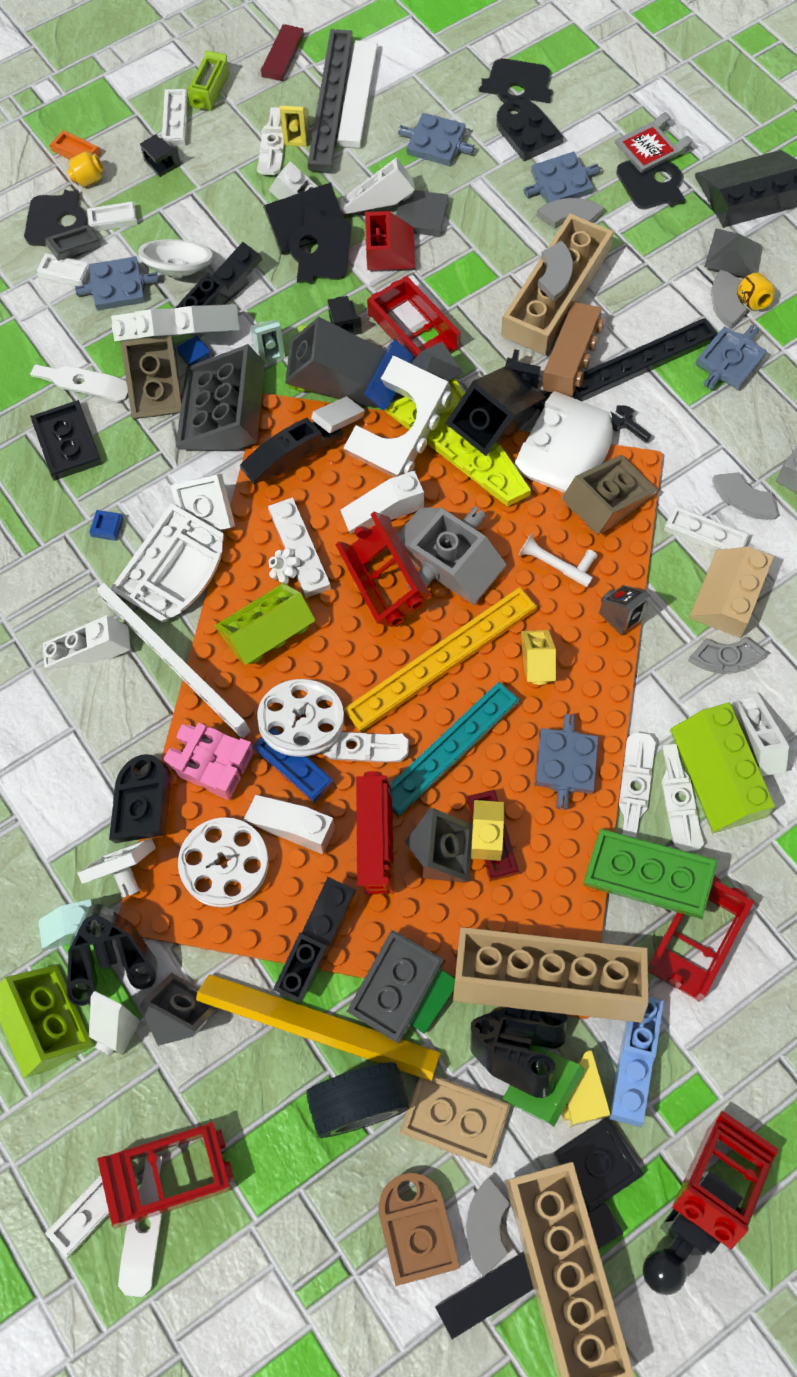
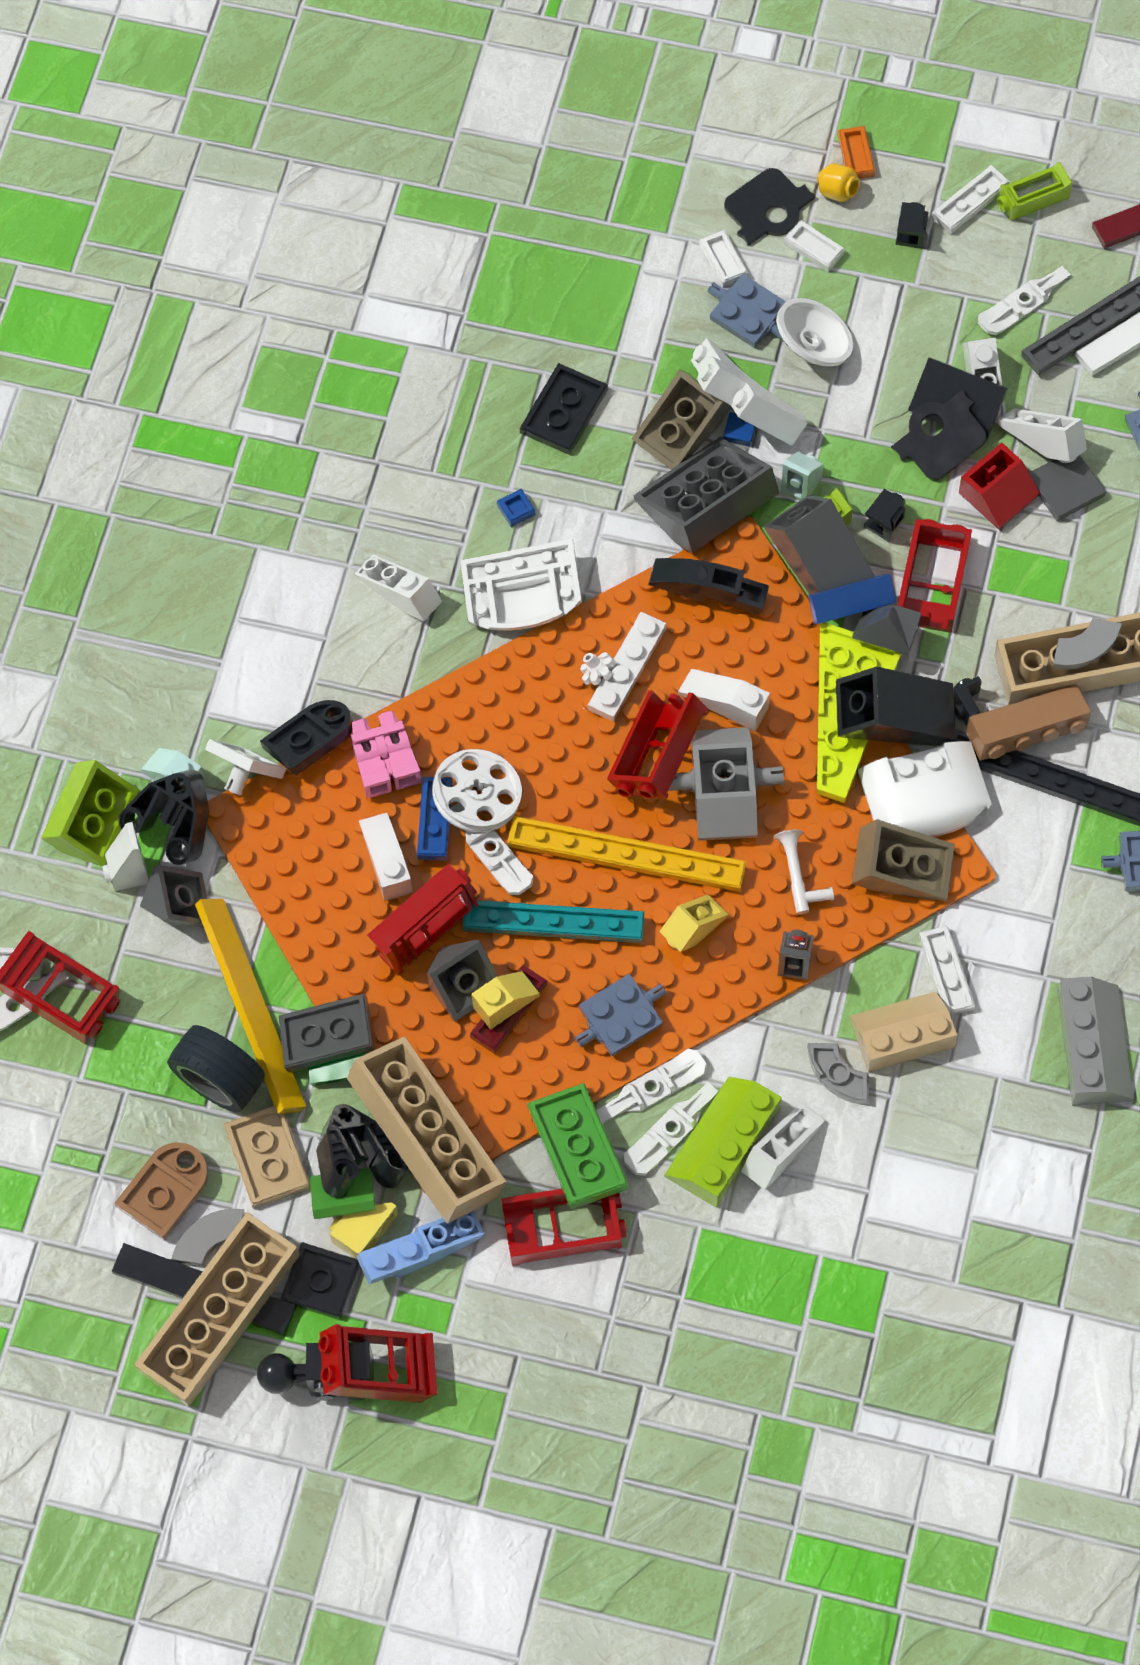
camera: 50 degrees right, 0 degrees up
white piece [30,364,128,403] -> none
dark grey tile [46,225,101,261] -> none
white tile [97,583,251,738] -> none
white tile [171,473,235,530] -> none
black slope [175,242,263,308] -> none
white wedge [178,817,269,907] -> none
lime slope [214,583,316,665] -> none
black slope [273,877,357,1003] -> none
light yellow slope [280,106,310,147] -> none
white tile [311,396,365,433] -> none
white arch [343,356,452,478] -> none
black bar [610,405,652,443] -> none
light grey tile [712,472,777,520] -> none

